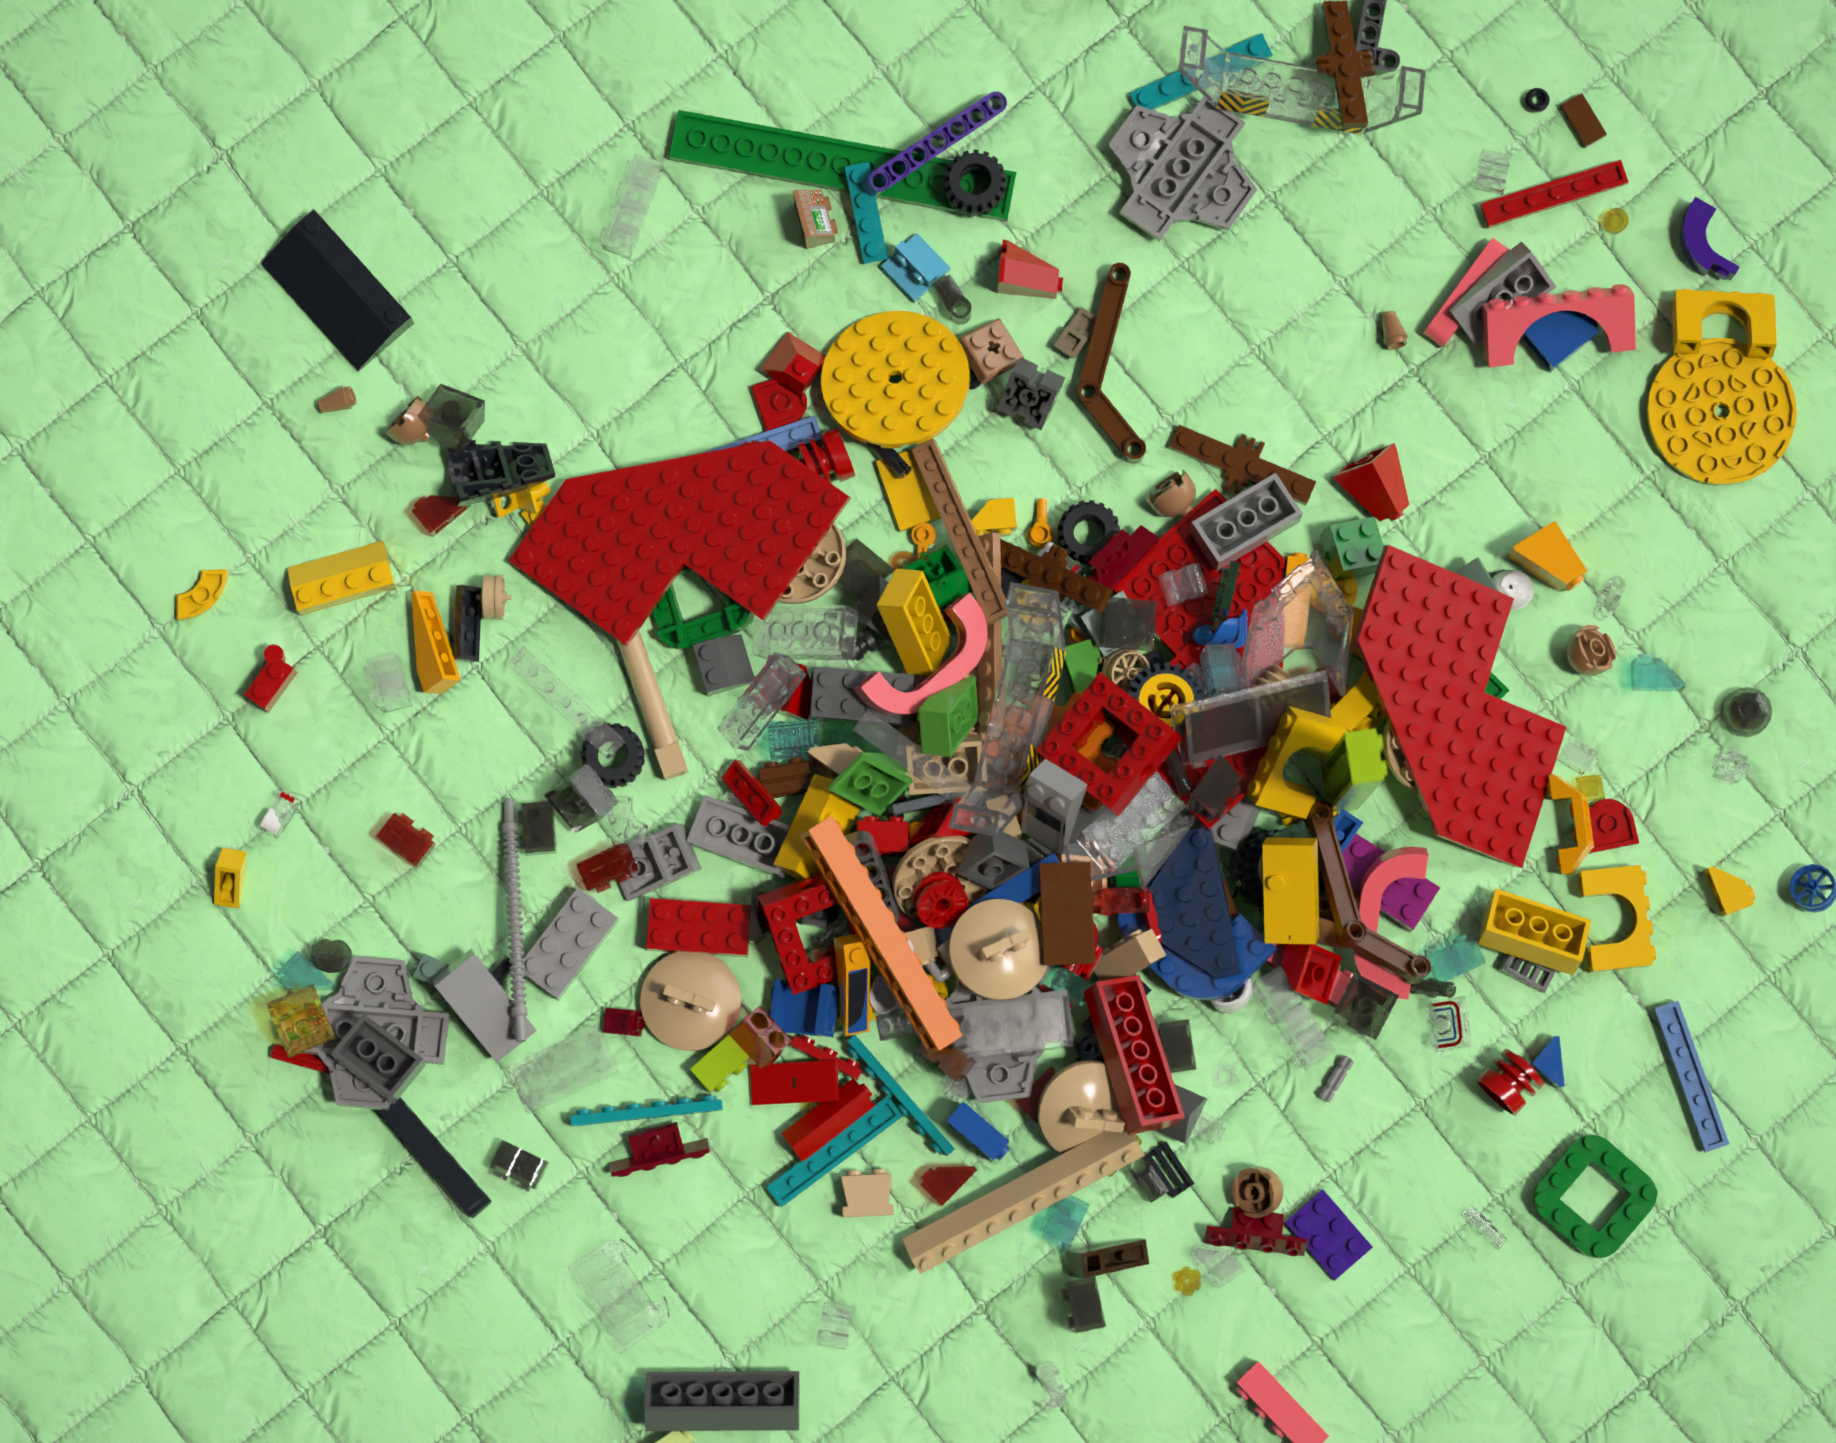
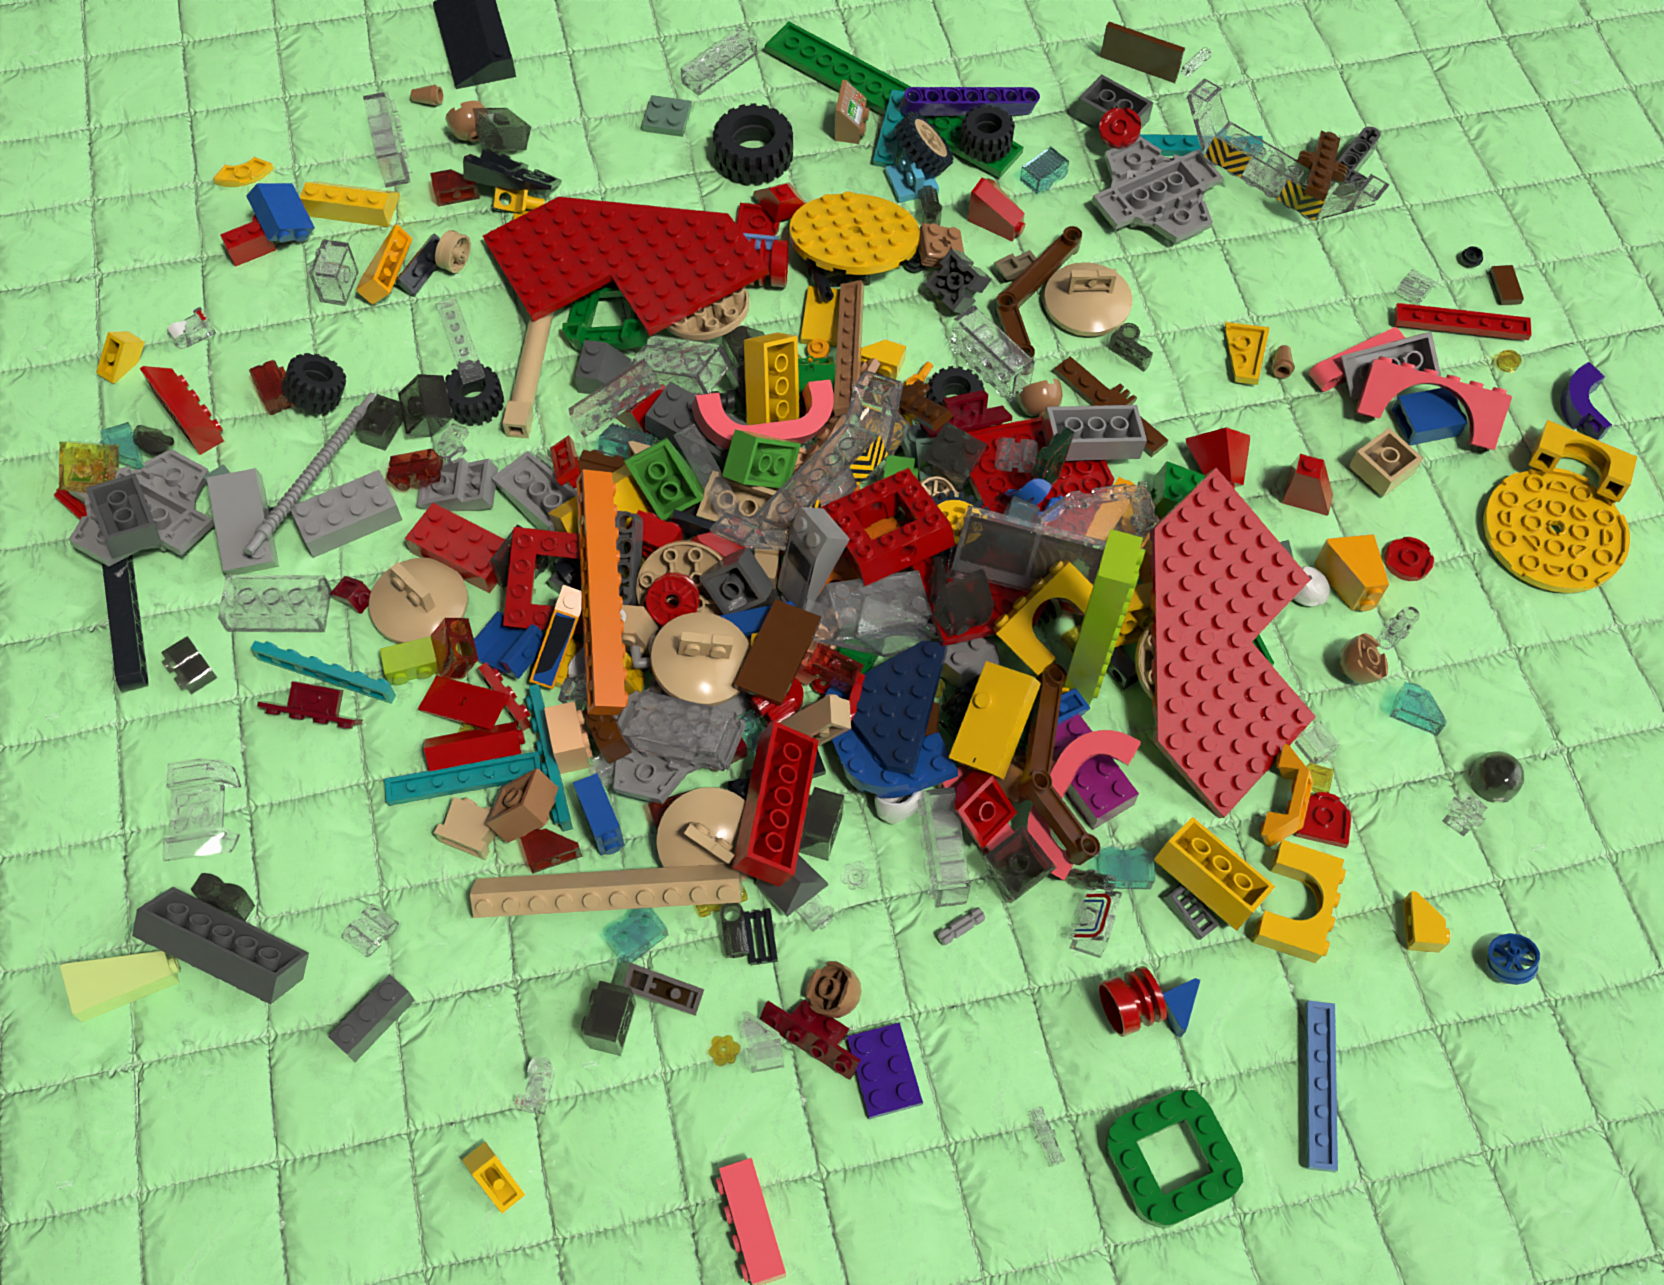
camera: 25 degrees right, 20 degrees down
none -> red slope [140,366,224,455]
none -> clear smoke brick [191,873,256,921]
none -> blue brick [246,183,315,242]
none -> black tyre [282,353,347,413]
none -> dark grey brick [328,974,415,1062]
none -> clear brick [363,91,413,188]
none -> medium nougat brick [486,768,559,843]
none -> light nougat brick [544,701,593,774]
none -> sand green plate [642,95,692,137]
none -> black tyre [713,103,793,185]
none -> black wheel [895,111,954,177]
none -> clear brick [950,305,1035,403]
none -> clear light blue brick [1020,146,1069,194]
none -> tan bracket [1044,262,1133,336]
none -> dark grey brick [1075,74,1154,129]
none -> red tile [1099,107,1141,149]
none -> clear smoke plate [1108,323,1153,372]
none -> yellow wing [1224,322,1270,385]
none -> red slope [1282,454,1333,516]
none -> tan brick [1349,428,1423,497]
none -> red tile [1384,537,1434,581]

